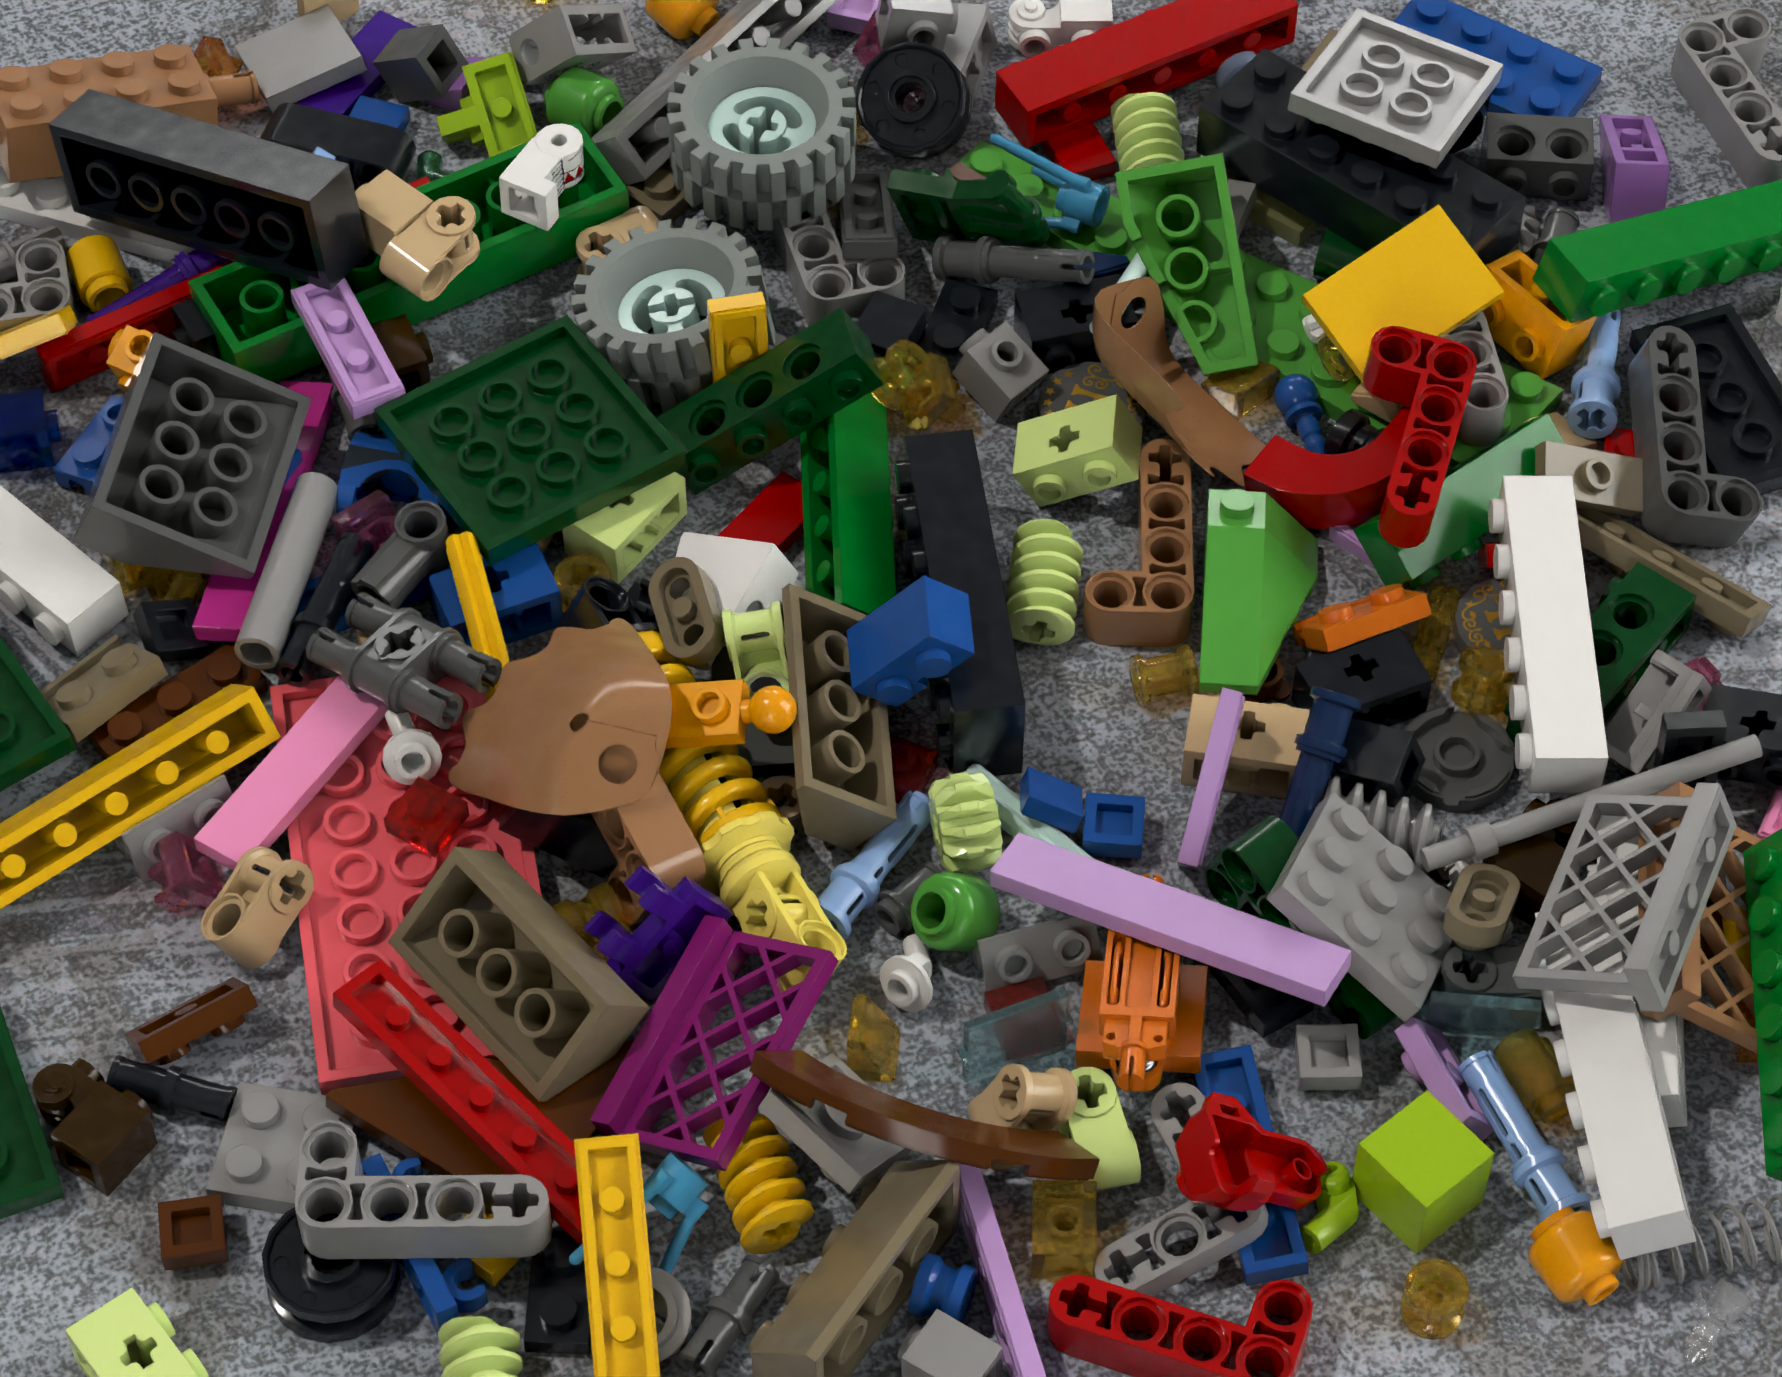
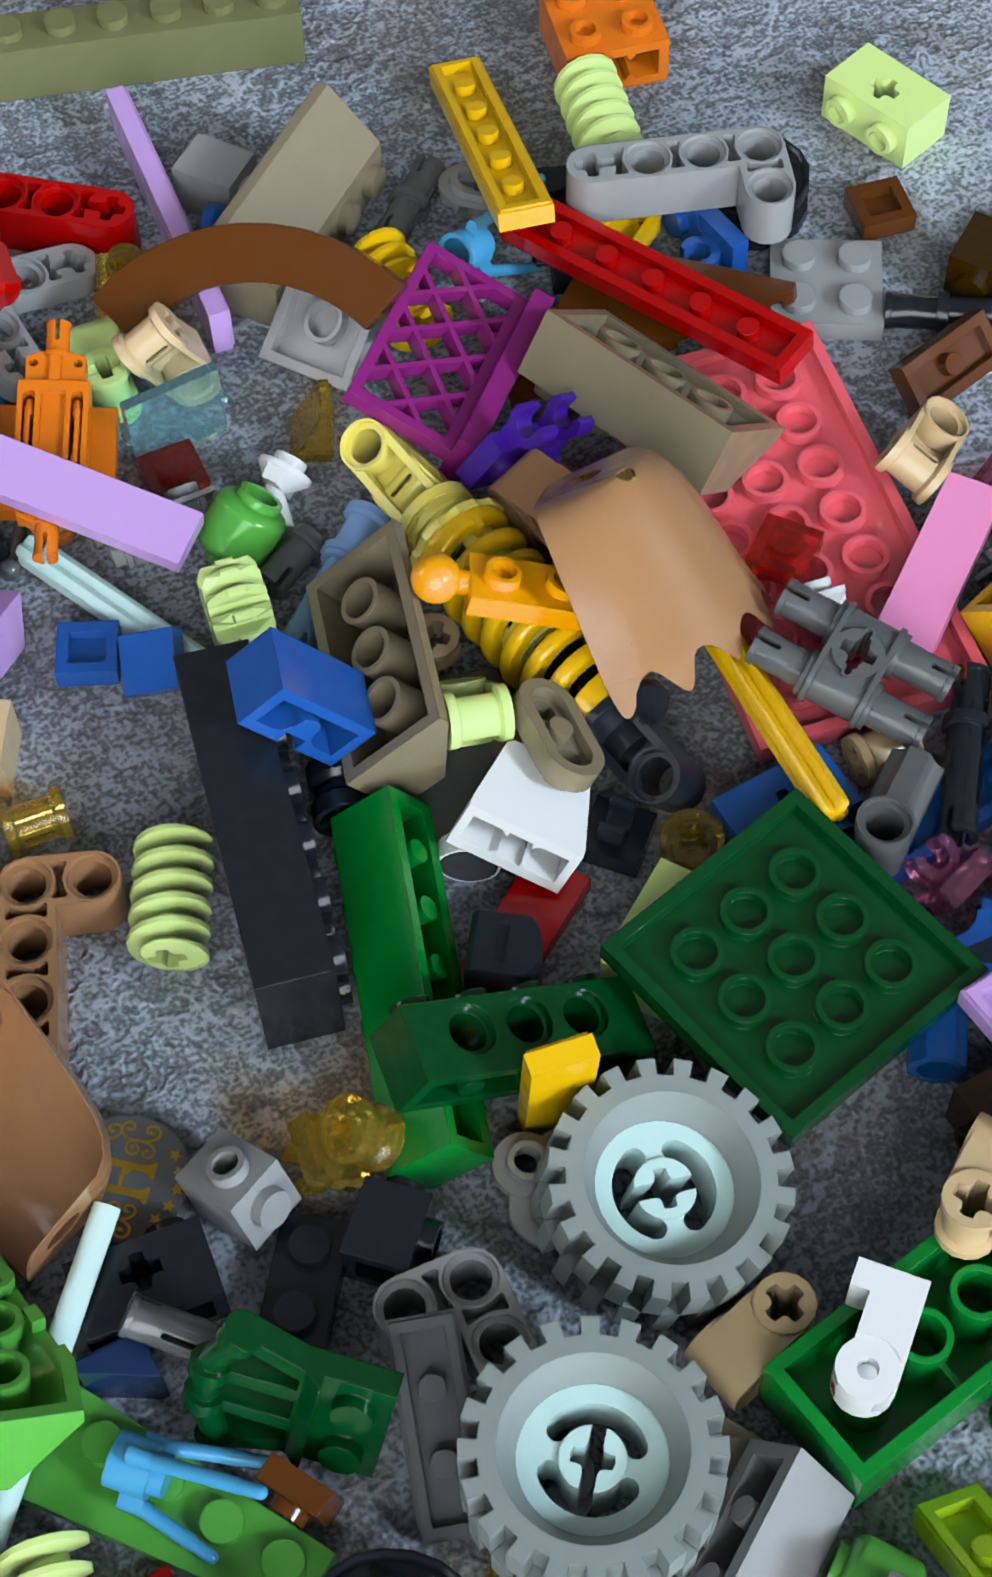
camera: 175 degrees right, 5 degrees up
yellowish green brick [1012,394,1143,507] -> none
none -> black piece [463,910,543,993]

